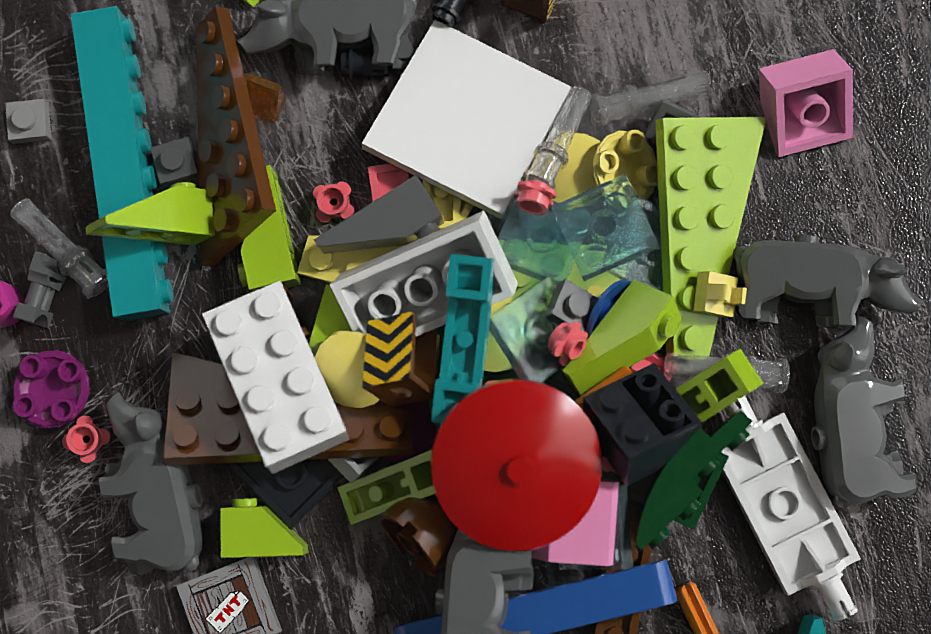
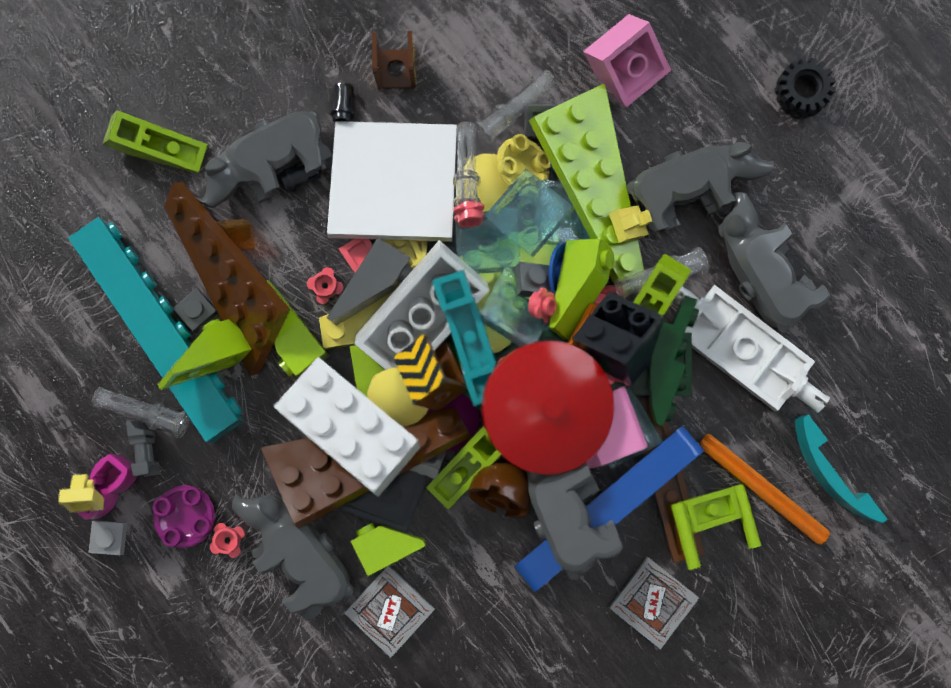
camera: 30 degrees left, 0 degrees up
light grey plate [6,99,51,144] -> none

